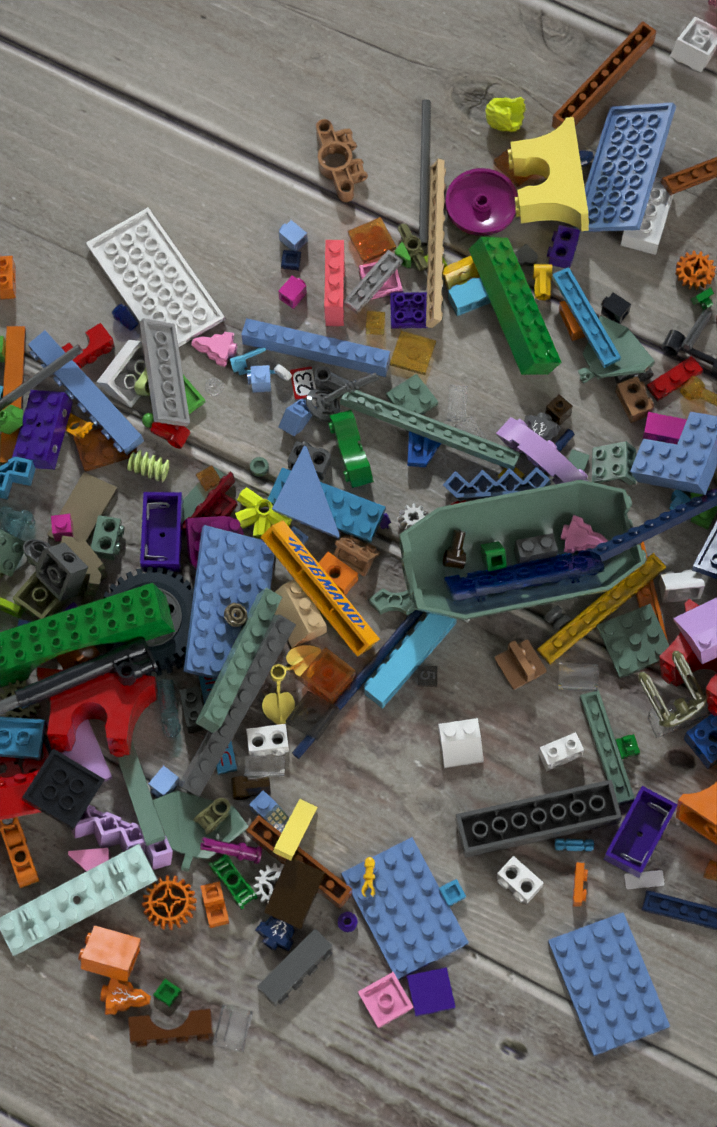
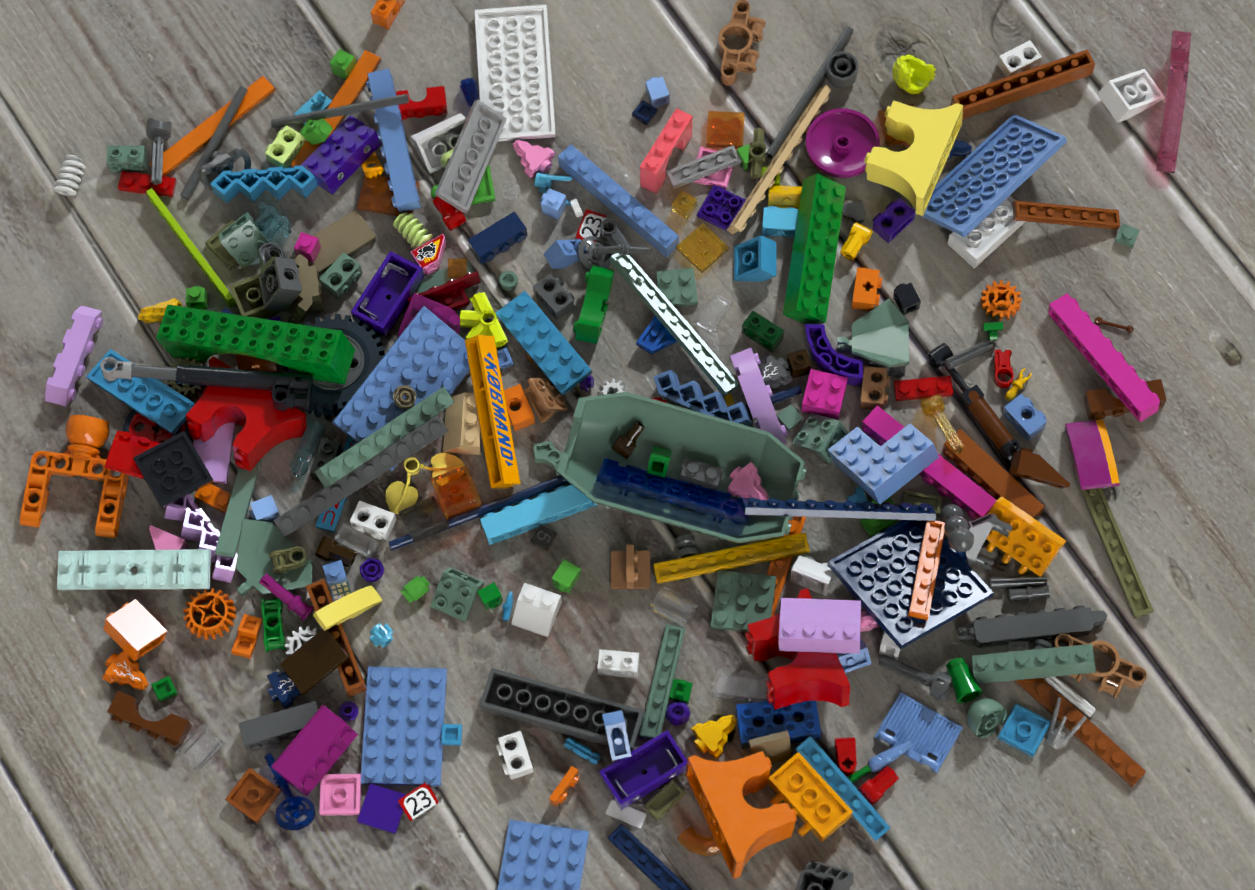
camera: 30 degrees right, 0 degrees up
medium blue tile [272,446,340,539] -> none
dark pink brick [278,276,307,309] -> none
yellow piece [362,857,375,897] -> none
dark azure plate [552,267,621,368] -> none
olive piece [639,651,707,728] -> none
none -> orange plate [194,484,231,514]
none -> dark orange plate [225,768,282,824]
none -> clear blue dish [264,753,315,831]
none -> magenta slope [271,705,358,796]
none -> dark purple plate [360,558,384,582]
none -> medium azure gear [369,623,394,648]
none -> sticker [398,782,439,821]
none -> bright green brick [400,575,430,603]
none -> slope [411,234,446,276]
none -> sand green bracket [431,567,485,621]
none -> dark blue brick [468,211,528,264]
none -> green plate [477,582,503,610]
none -> dark azure helmet [502,591,513,621]
none -> bright green brick [552,559,581,593]
none -> medium blue slope [602,710,631,761]
none -> olive tile [643,779,686,821]
none -> dark purple plate [665,701,691,726]
none -> yellow rock [690,715,737,759]
none -> dark azure slope [734,235,777,282]
none -> dark green brick [742,311,784,353]
none -> dark pink brick [801,369,848,420]
none -> dark purple brick [804,324,863,386]
none -> dark grey piece [826,52,858,88]
none -> white brick [997,40,1042,77]

